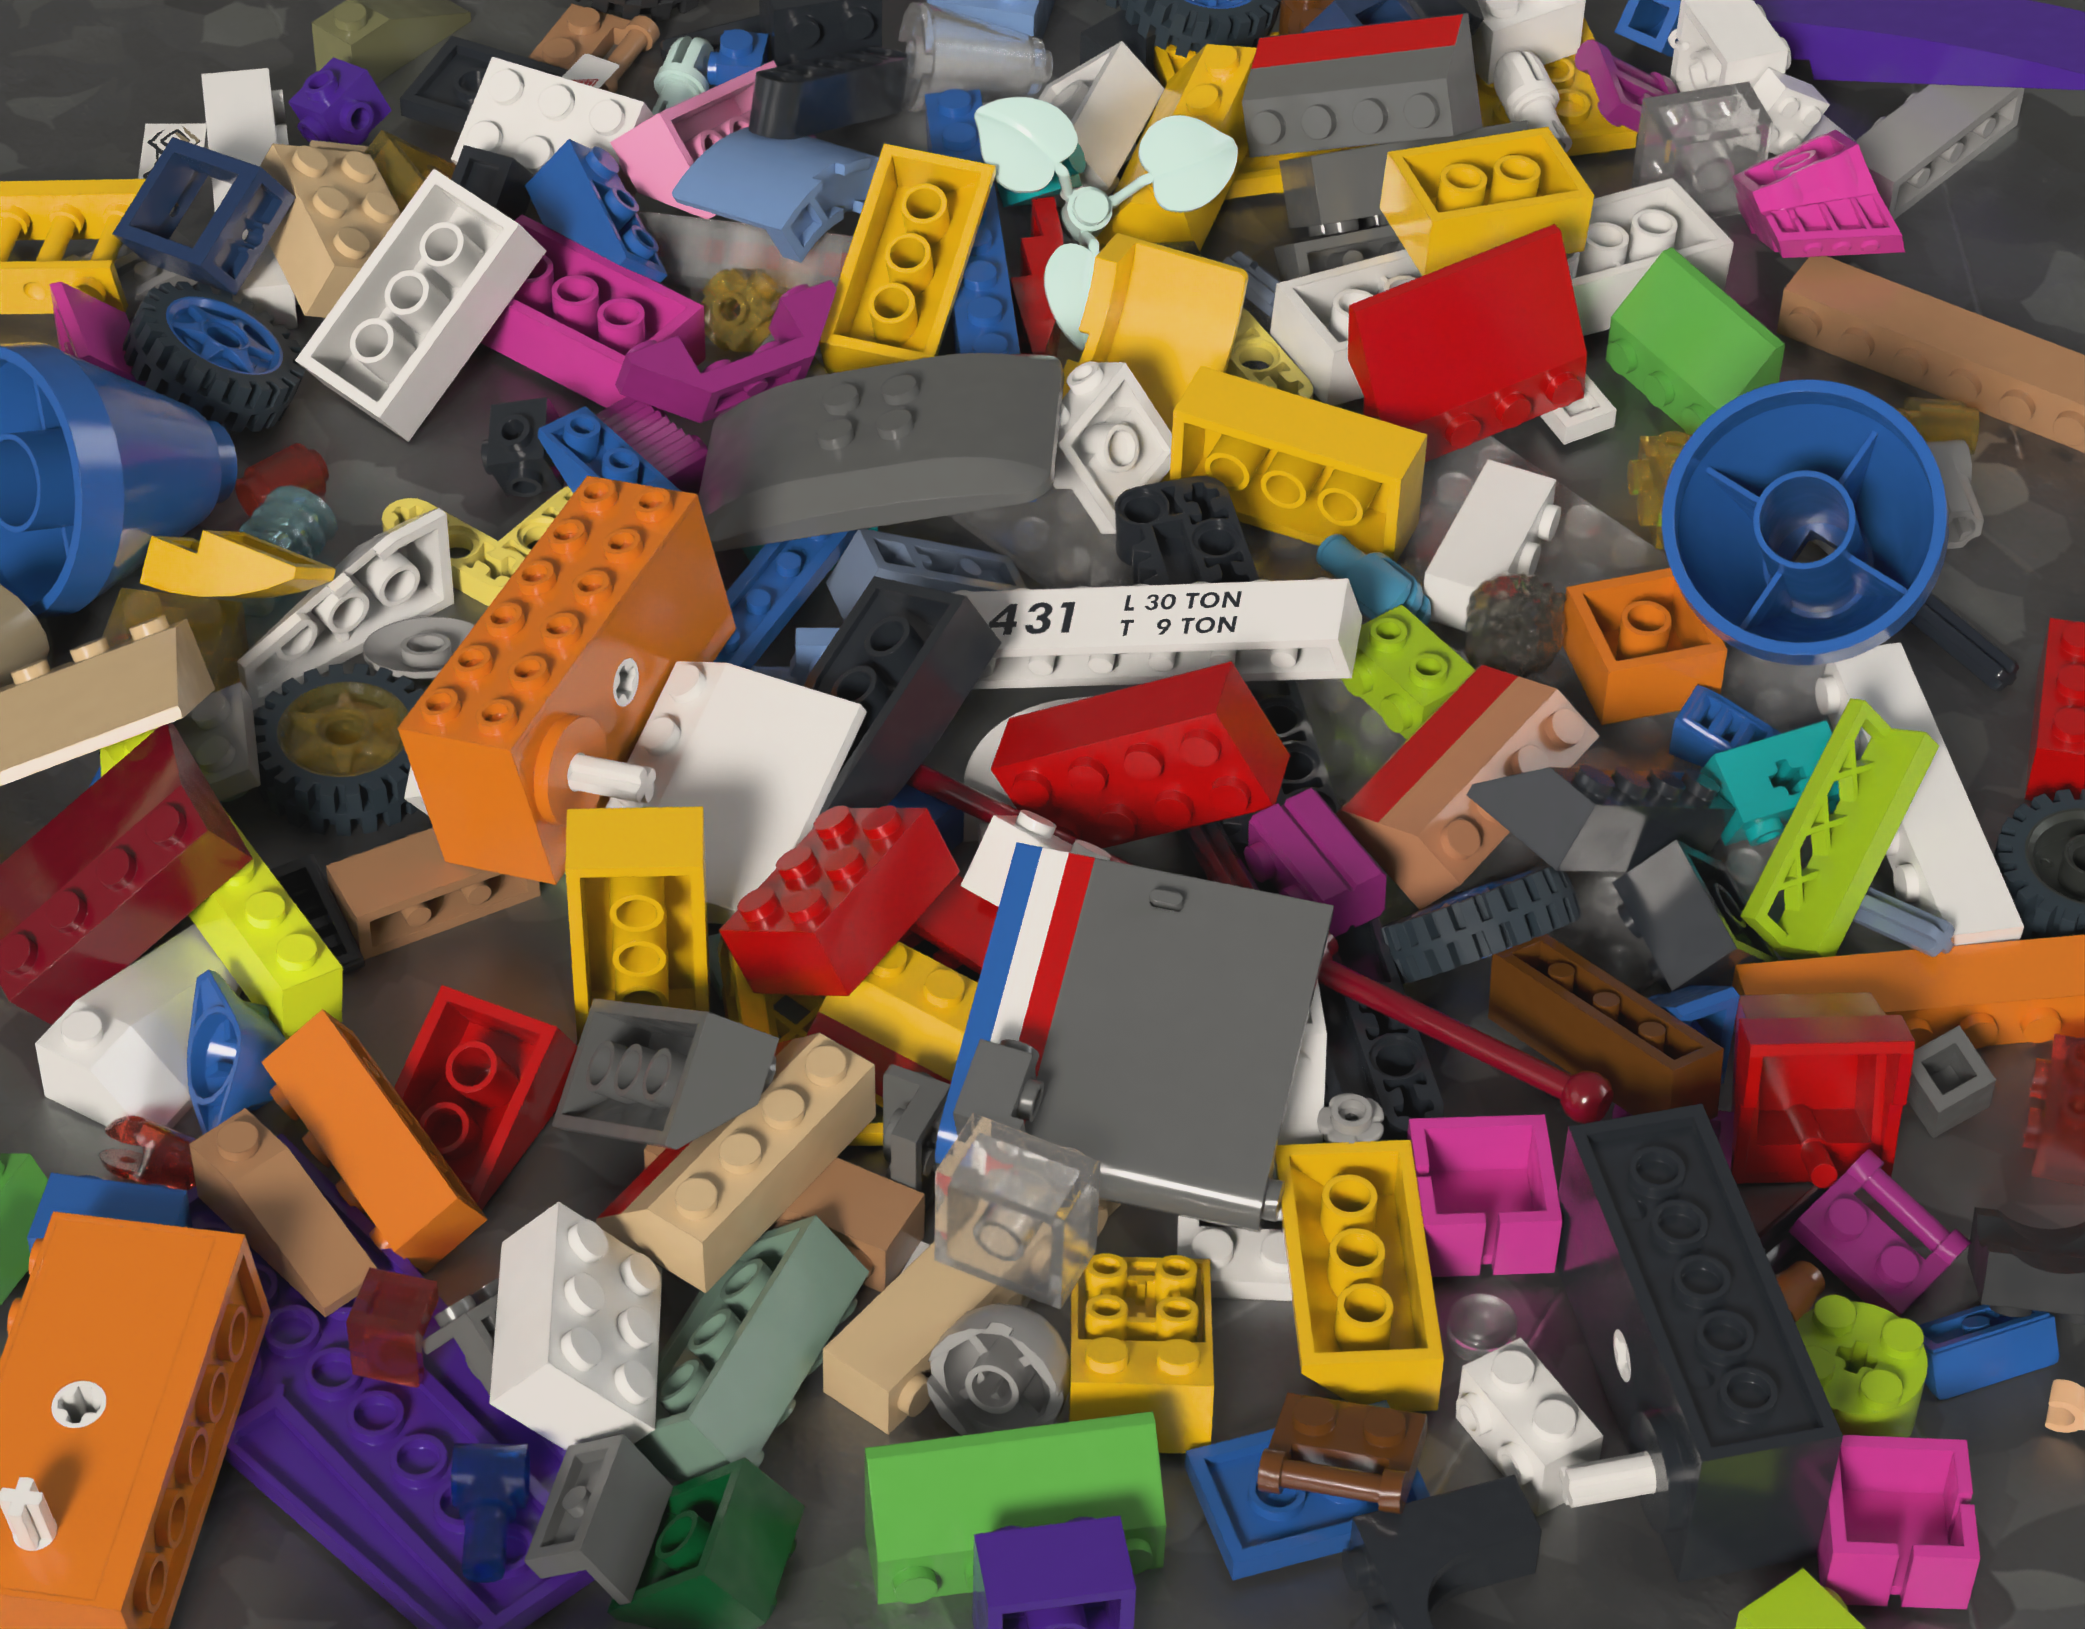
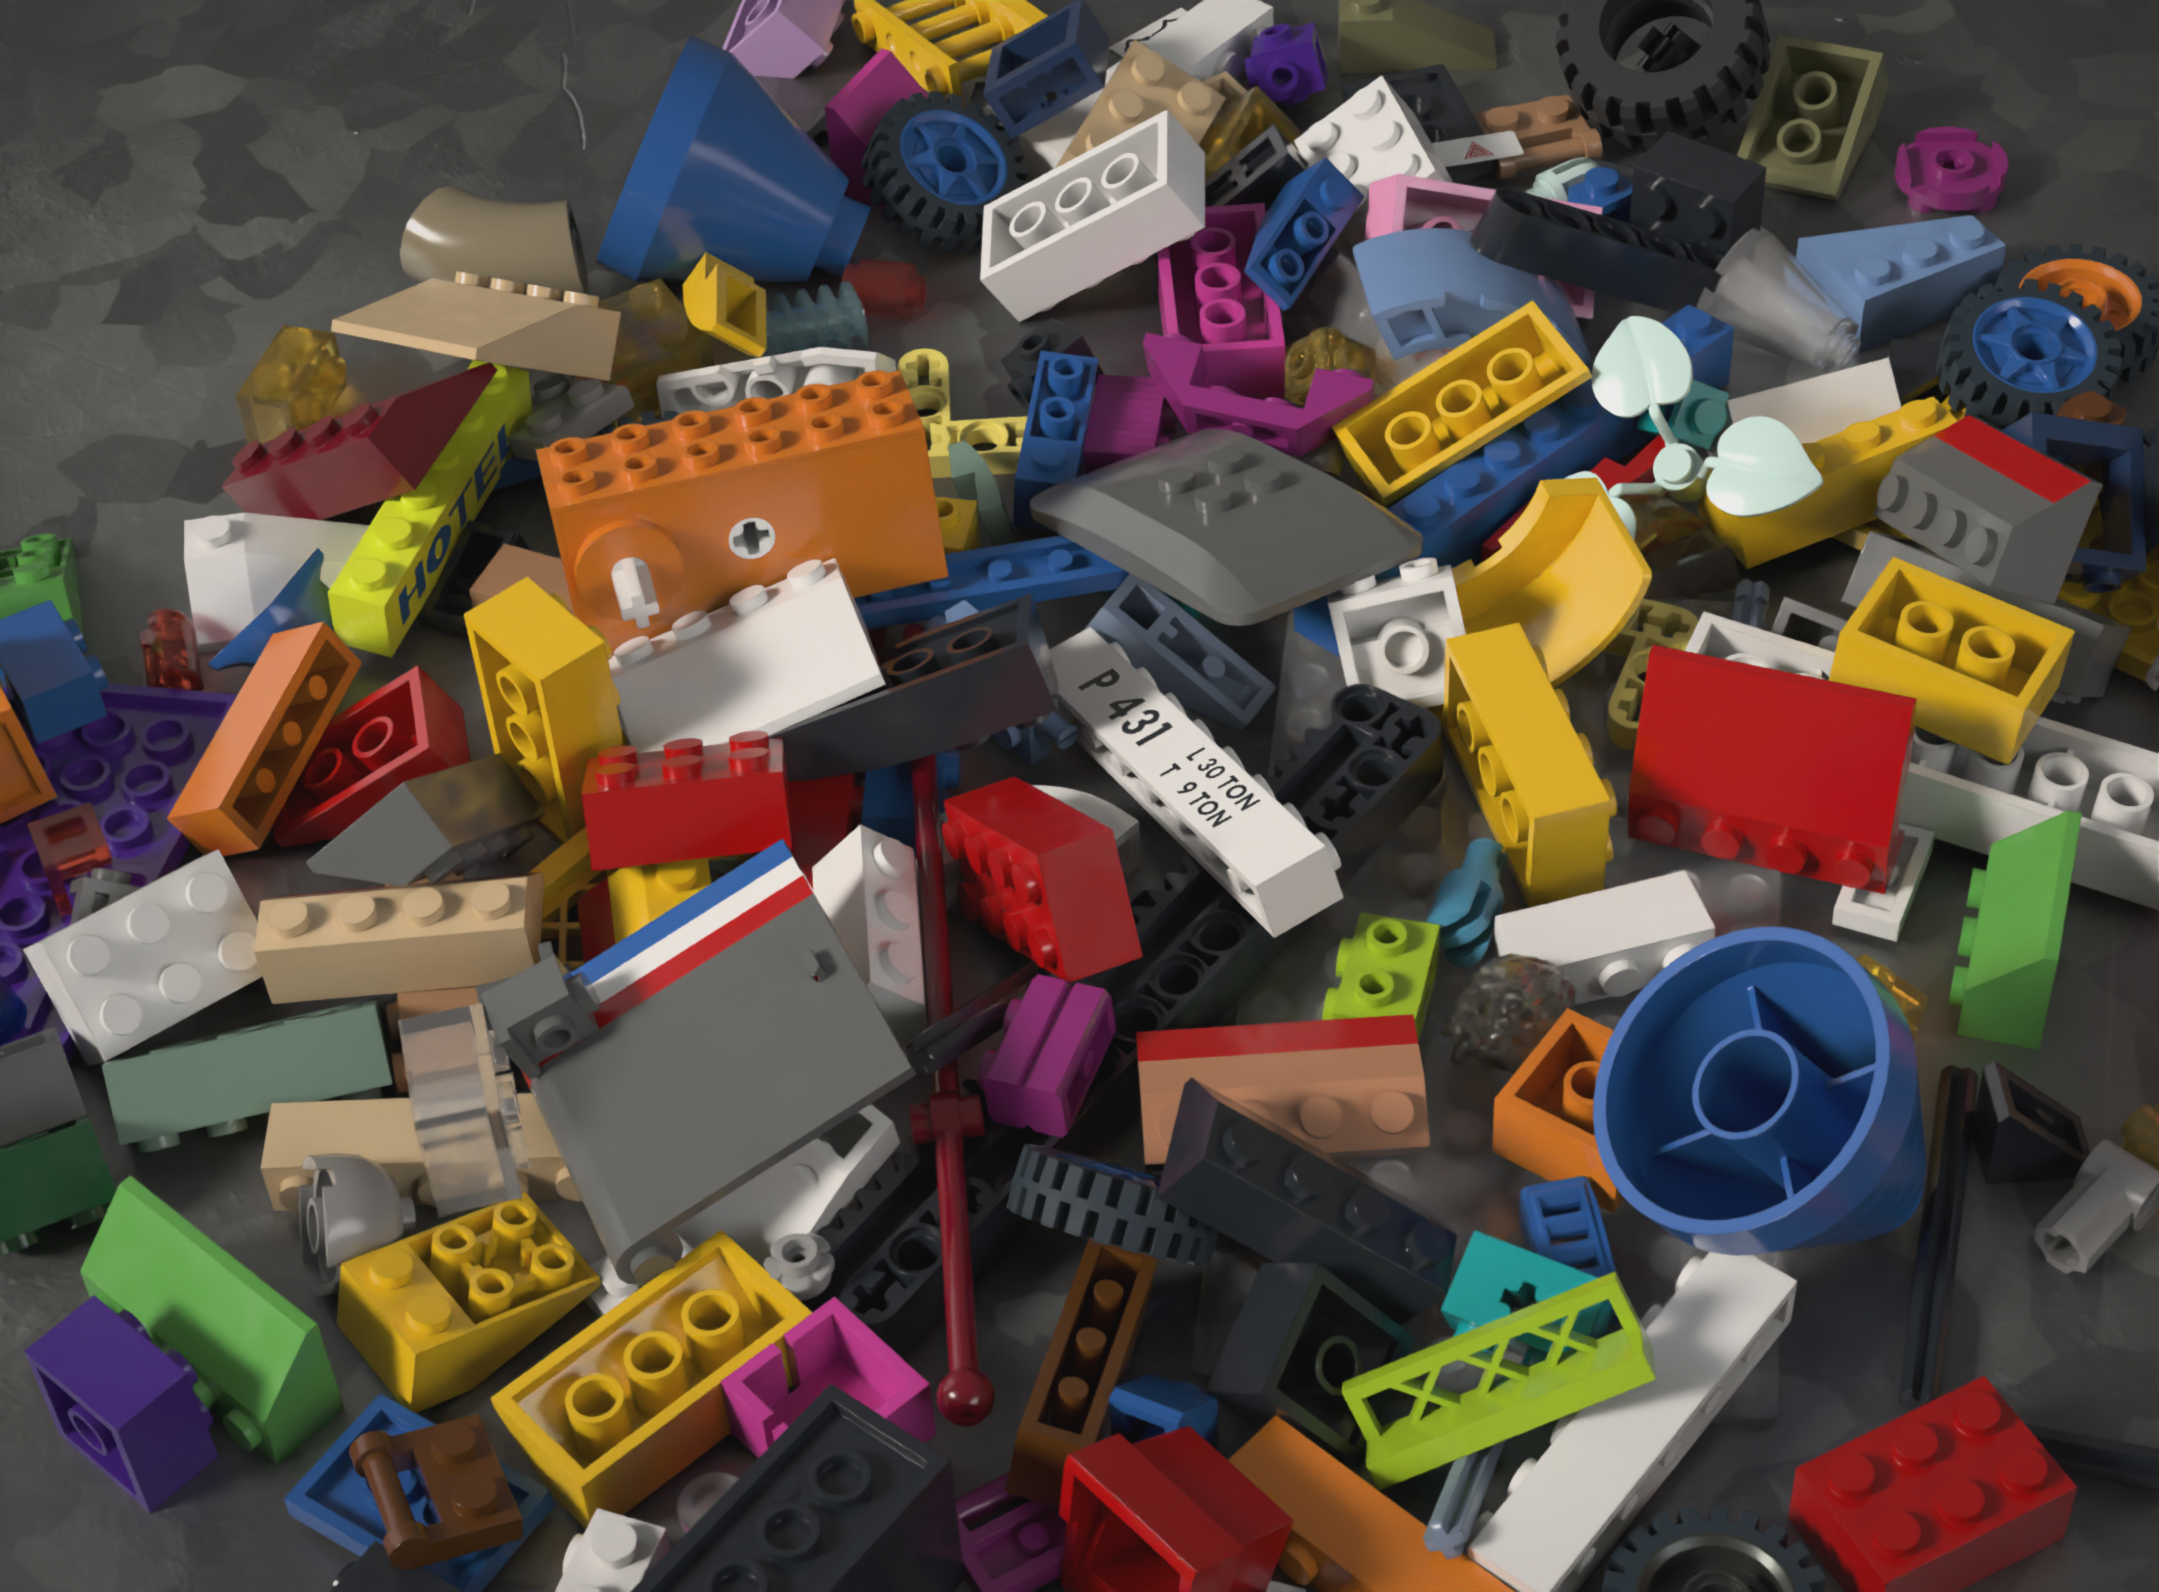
camera: 55 degrees right, 0 degrees up
medium nougat slope [189,1108,381,1318] -> none

